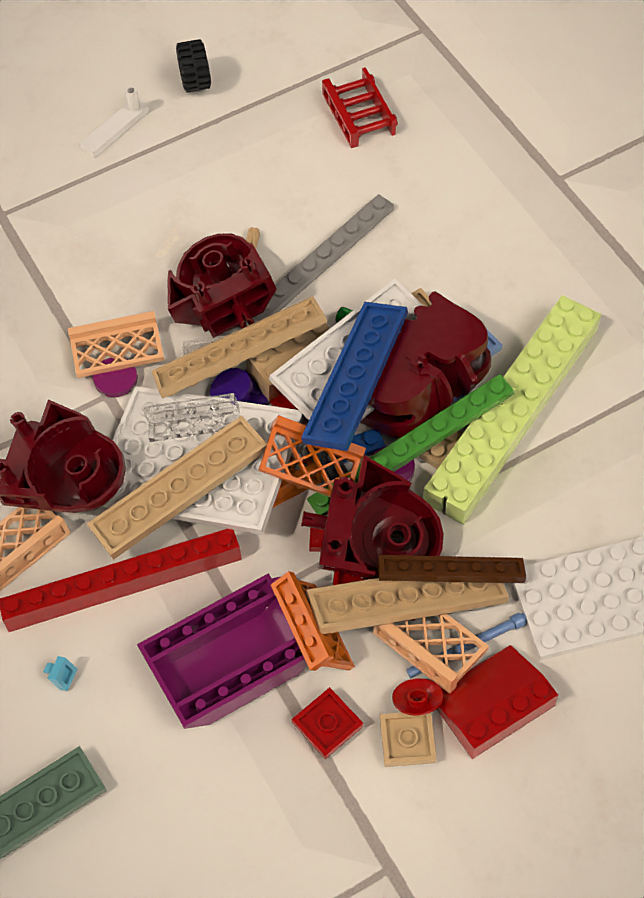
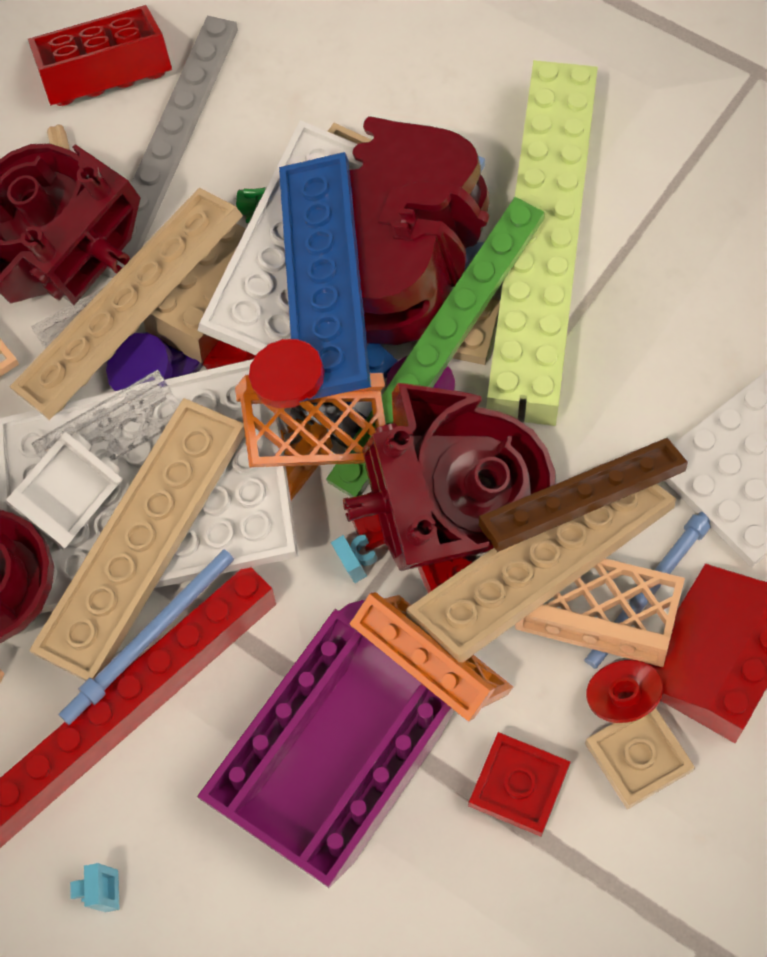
camera: 25 degrees left, 5 degrees up
none -> white panel [5,432,123,550]
none -> red slope [28,5,172,106]
none -> medium blue bar [58,549,234,725]
none -> red tile [249,339,325,408]
none -> medium azure tile [330,535,378,583]

